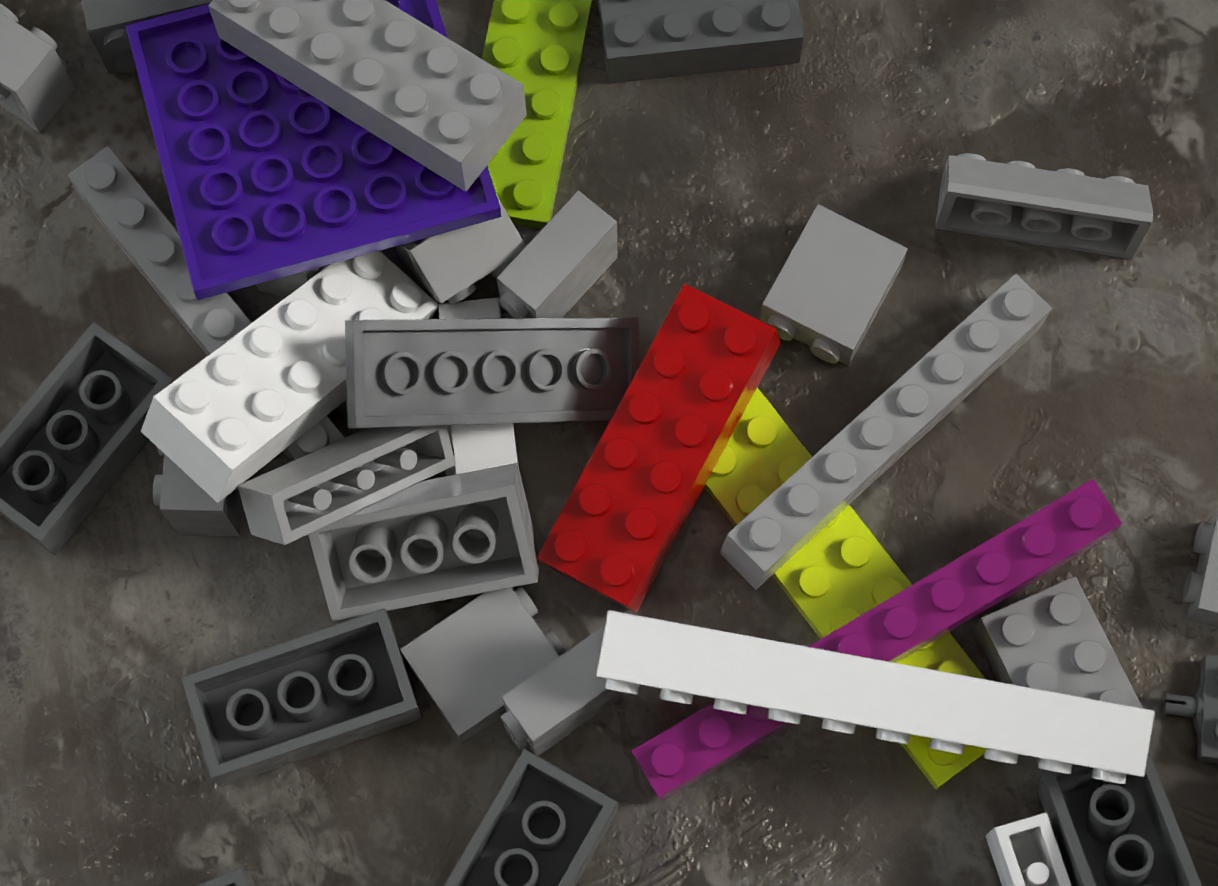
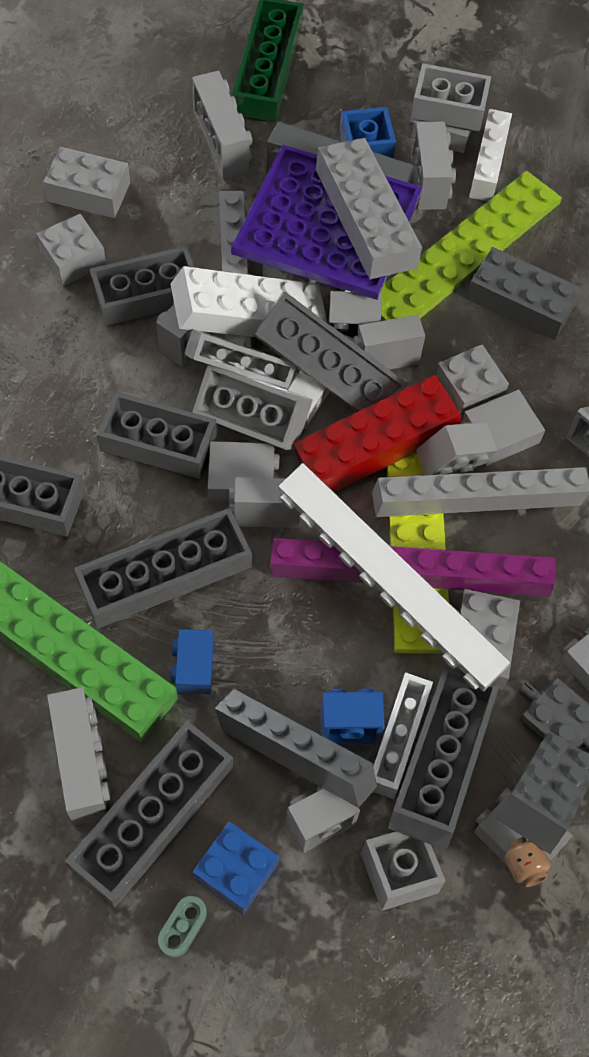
camera: 30 degrees right, 10 degrees down
none -> light grey brick [416,422,498,475]
none -> light grey brick [435,344,509,418]

